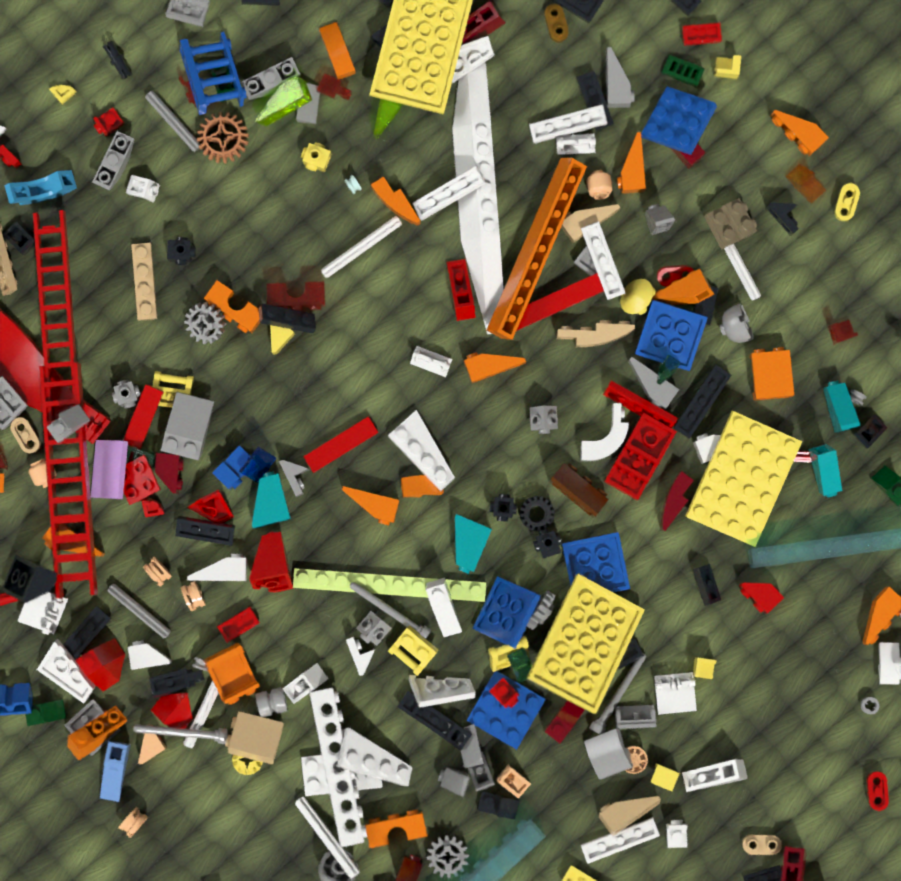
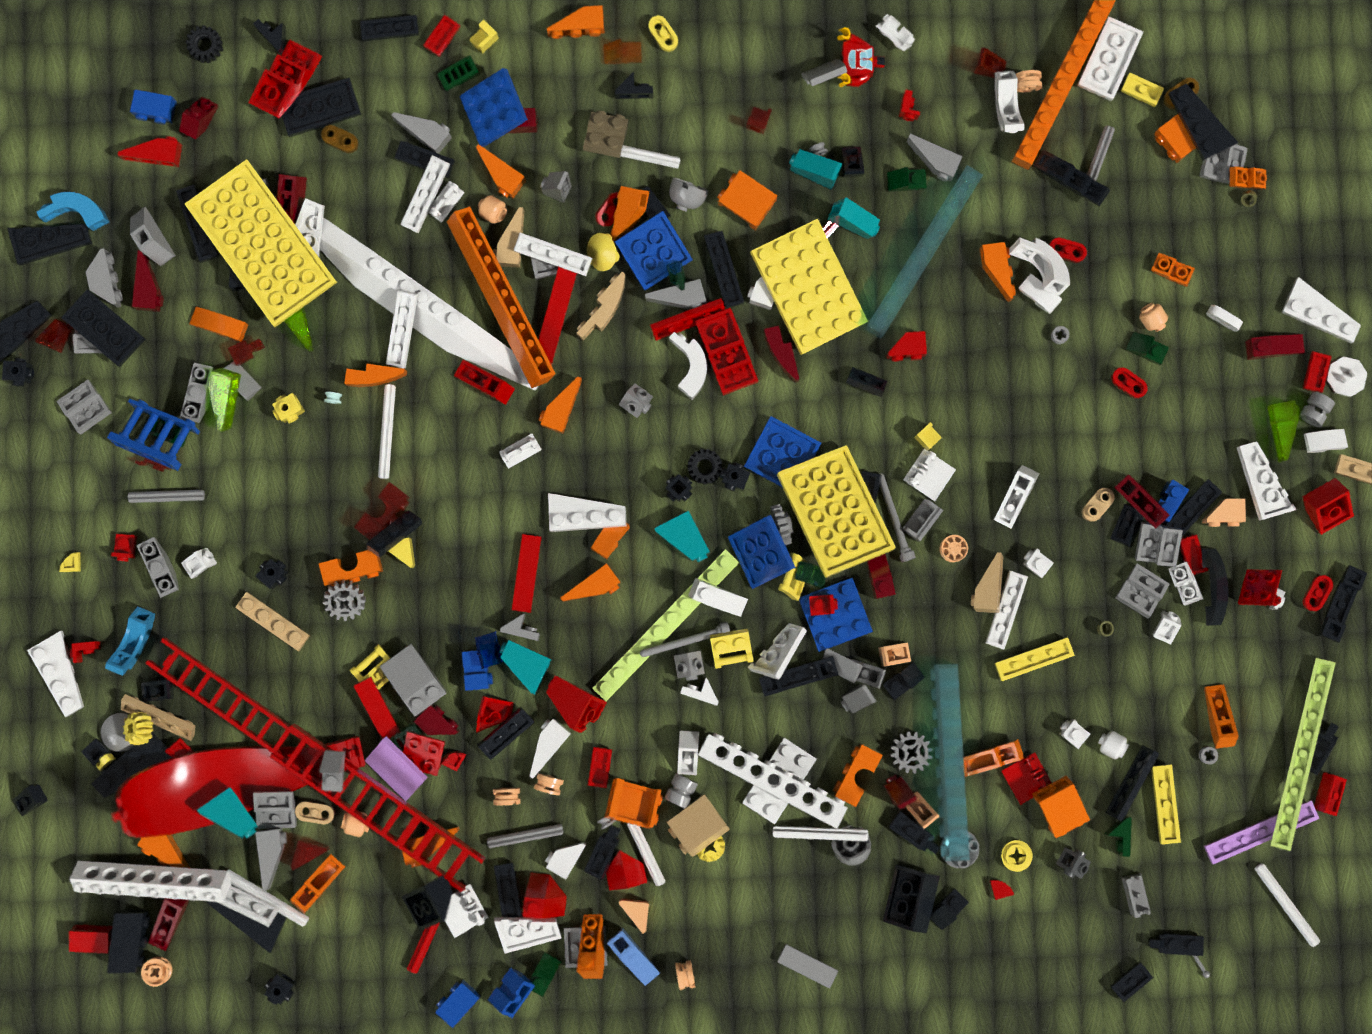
camera: 45 degrees left, 0 degrees up
black pin [103,41,132,80] -> none
light grey brick [112,380,141,409] -> none
light grey piece [133,725,227,744] -> none
nougat gear [197,112,249,164] -> none
white wing [337,728,412,786] -> none
reddish brown slope [549,463,608,518] -> none
light grey slope [584,729,633,779] -> none
light yellow panel [651,763,679,791] -> none

